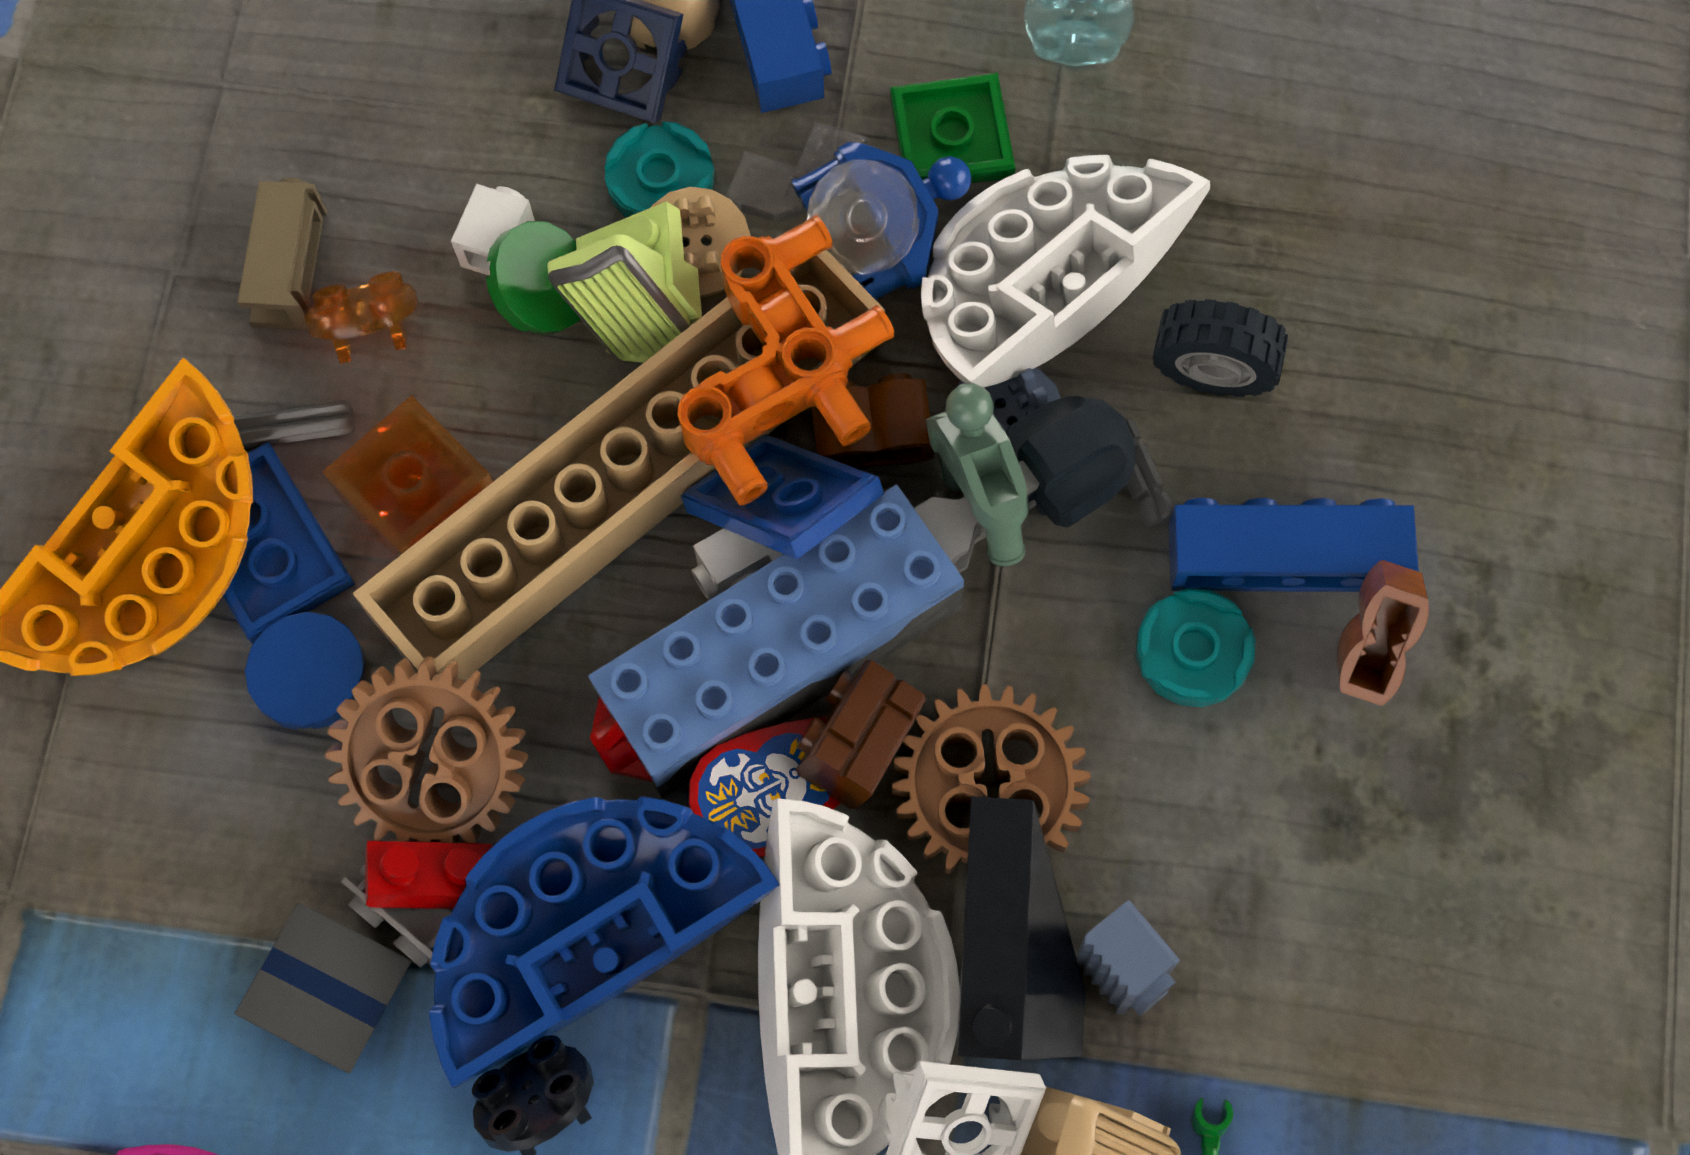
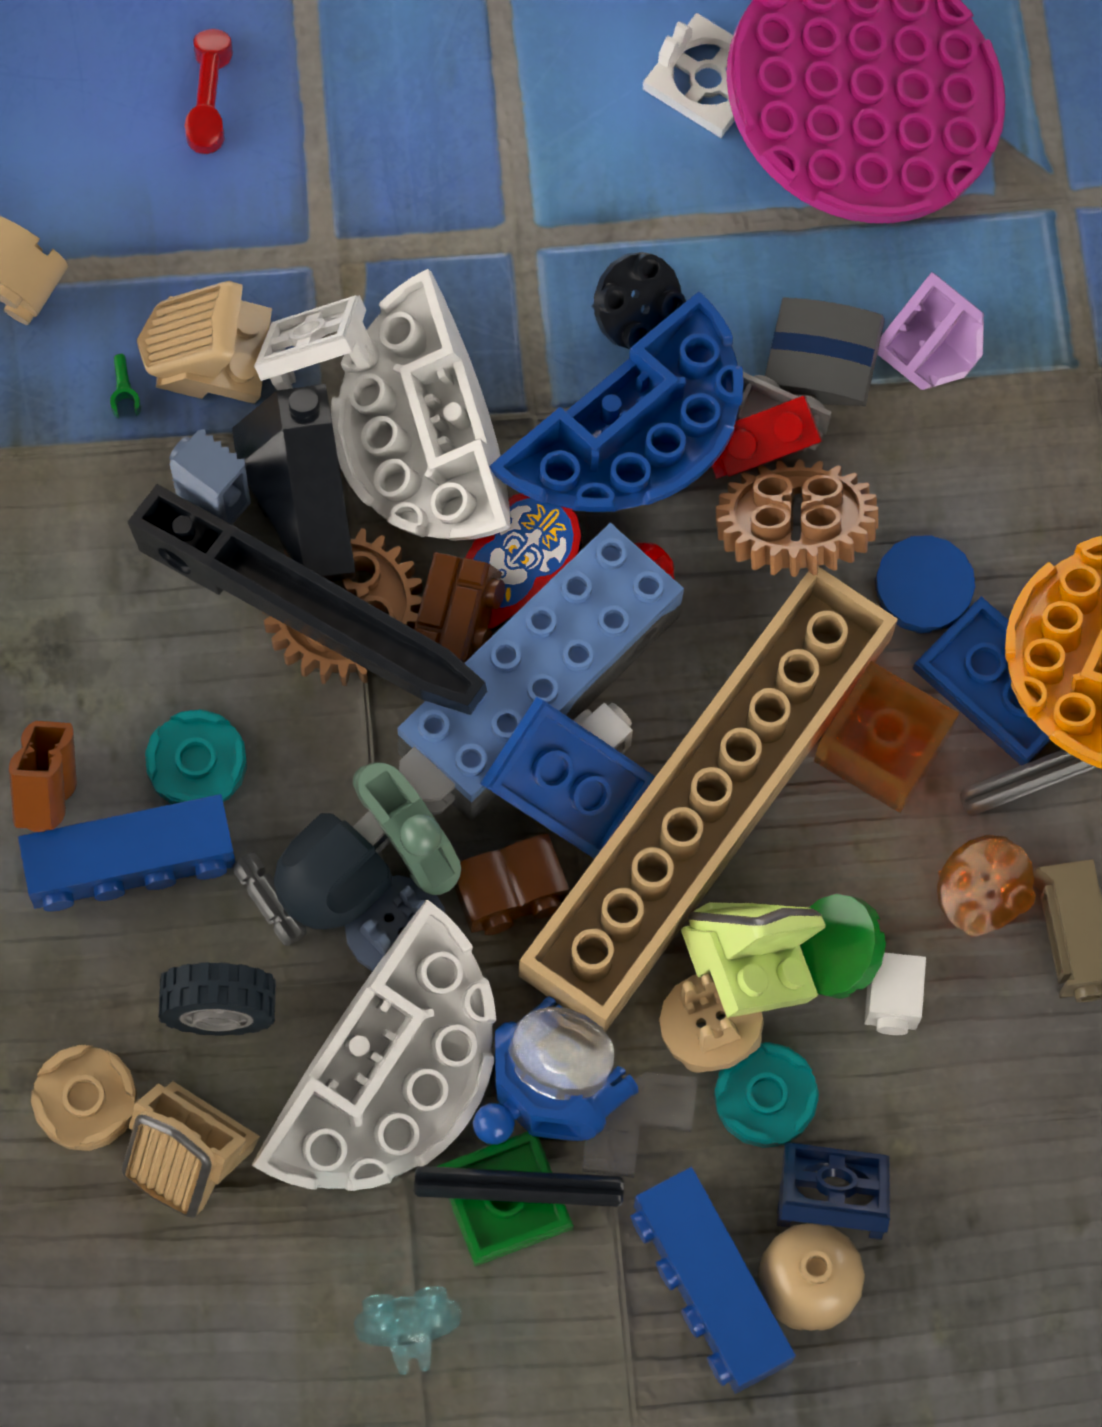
camera: 160 degrees right, 0 degrees up
orange pin [678,215,894,506] -> none
none -> tan tile [31,1045,137,1151]
none -> tan piece [122,1081,260,1218]
none -> black piece [127,484,488,715]
none -> black axle [414,1166,624,1207]
none -> lavender slope [877,272,984,390]

